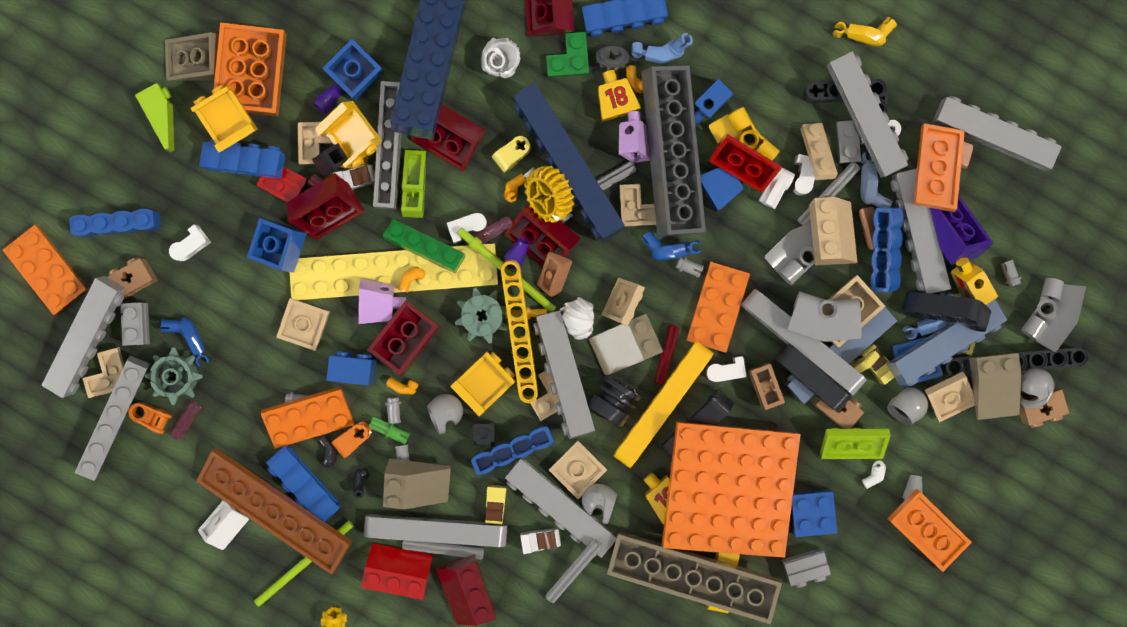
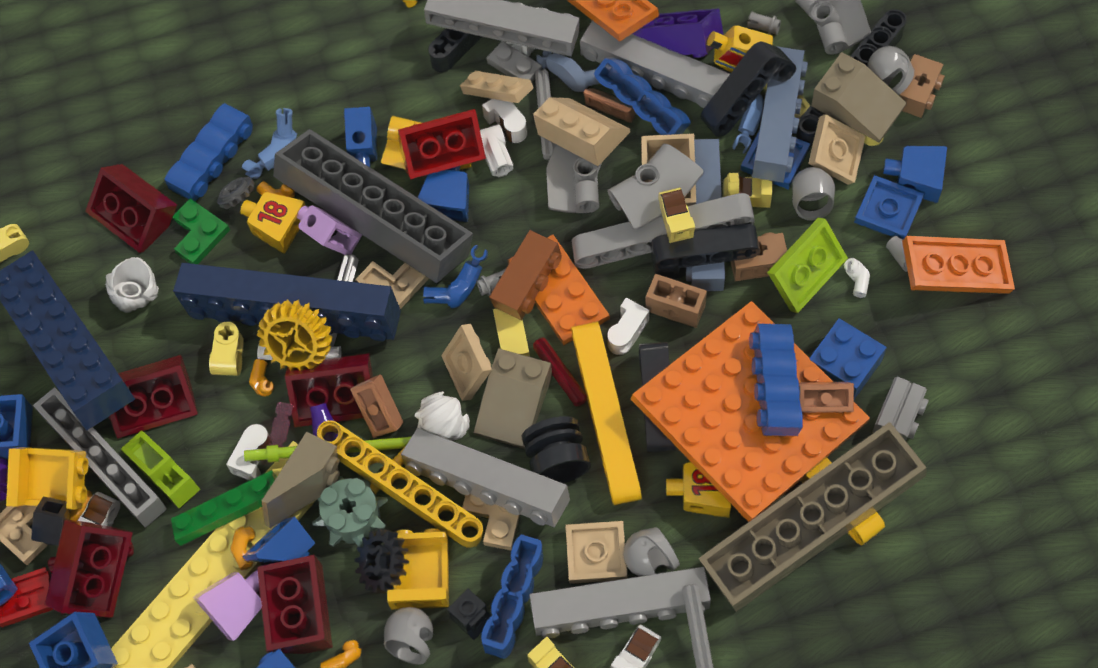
camera: 45 degrees left, 25 degrees down
none -> blue slope [242,517,315,563]
none -> dark tan slope [262,432,340,528]
none -> black gear [355,529,409,593]
none -> dark orange brick [489,230,562,321]
none -> light yellow tile [493,309,530,356]
none -> light yellow leg [658,187,695,243]
none -> blue brick [749,324,803,436]
none -> nougat slope [799,382,854,413]
none -> blue plate [854,175,924,239]
none -> blue torso [883,146,947,203]

